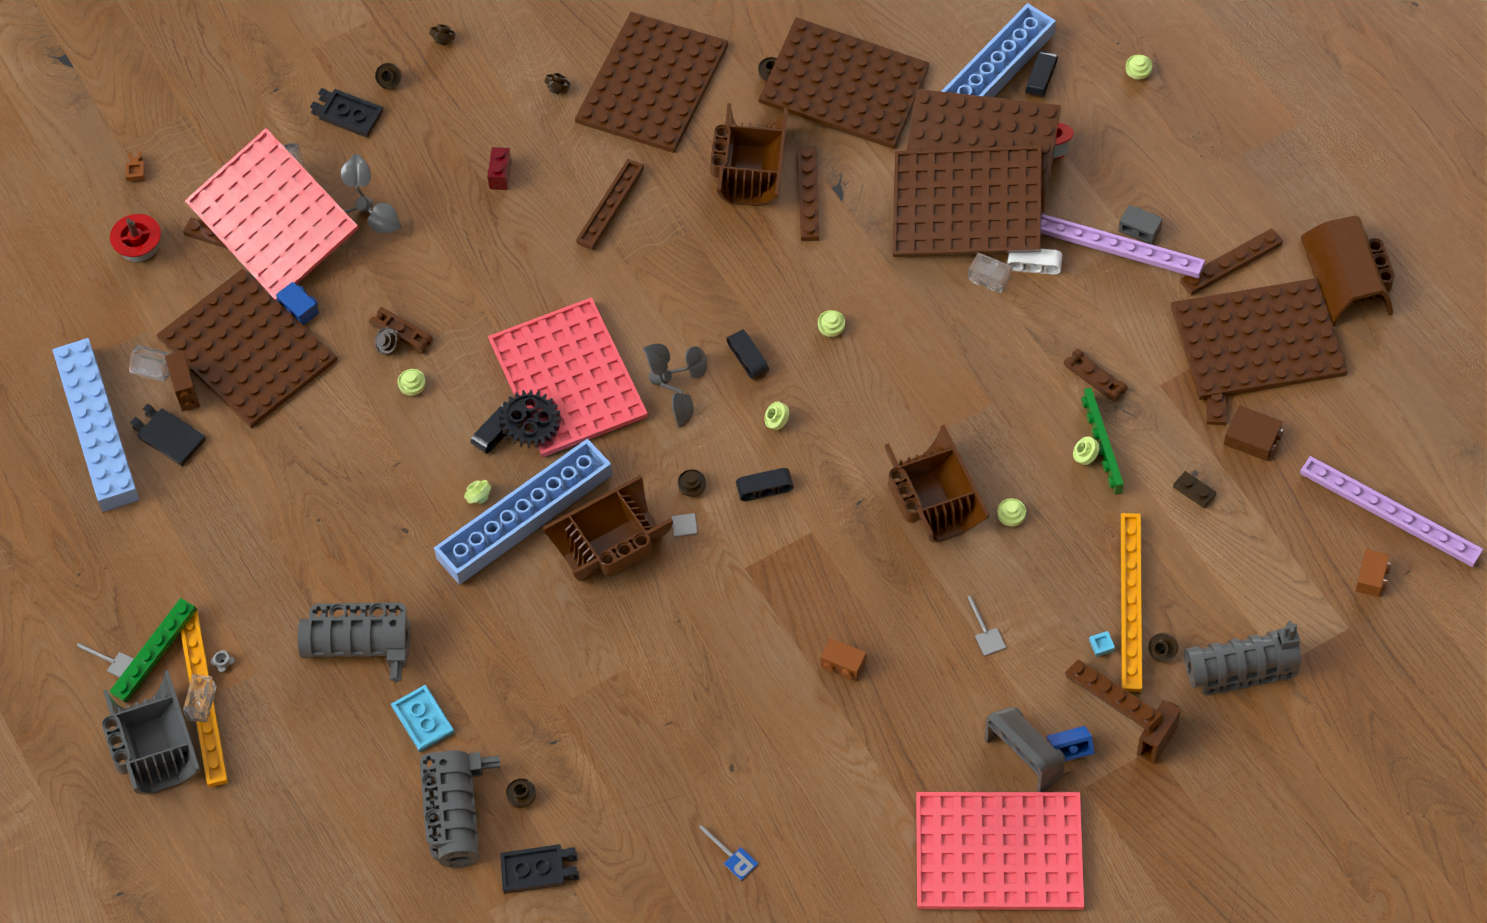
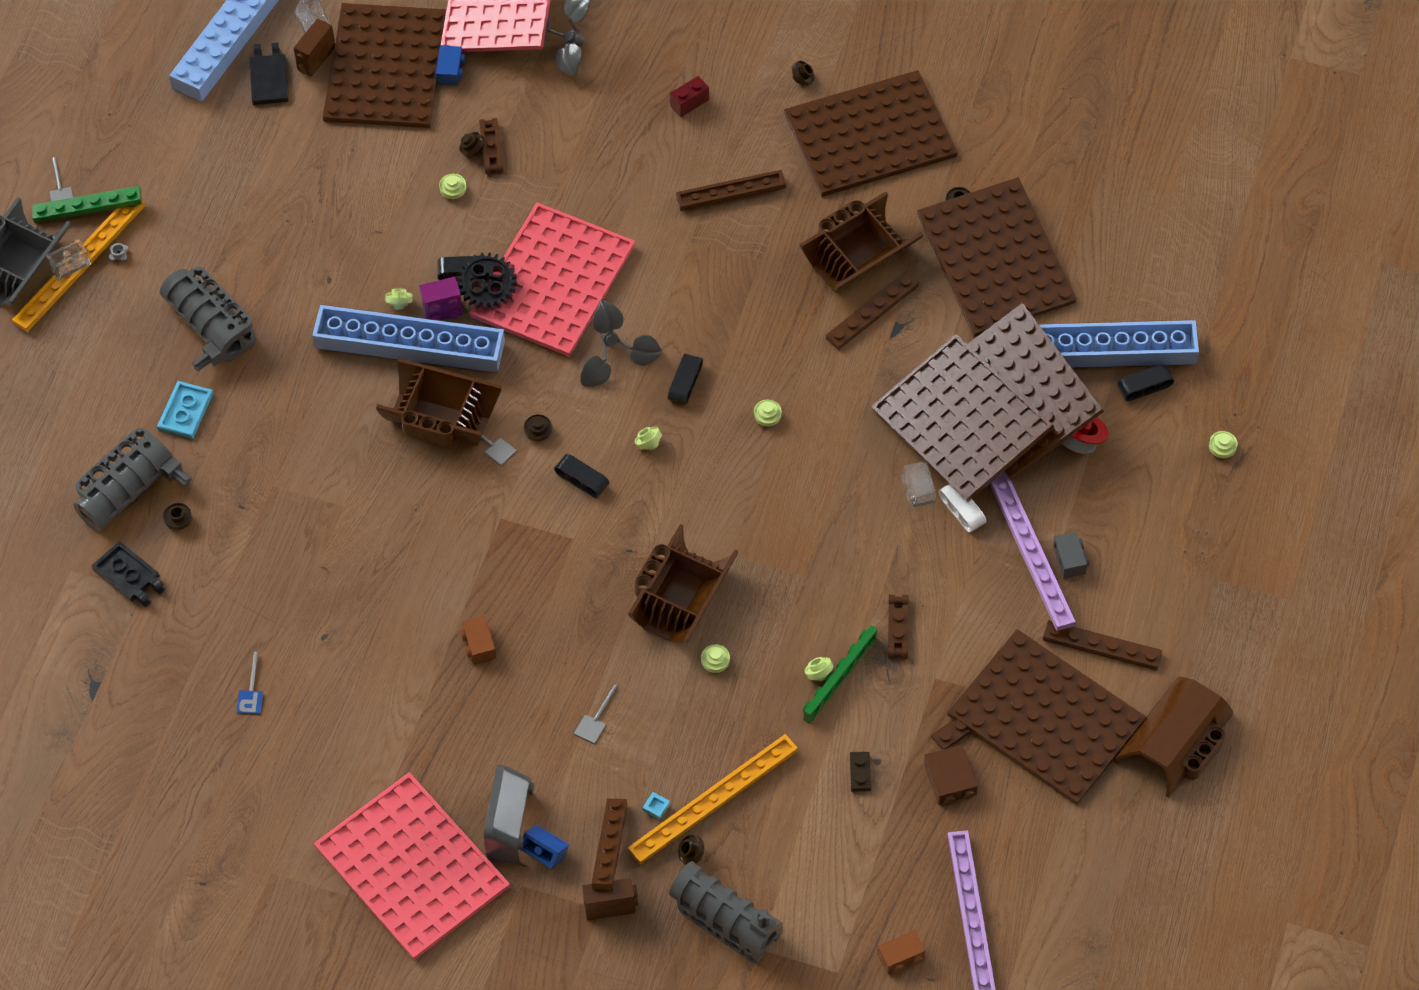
camera: 45 degrees right, 0 degrees up
none -> magenta brick [419,277,463,321]

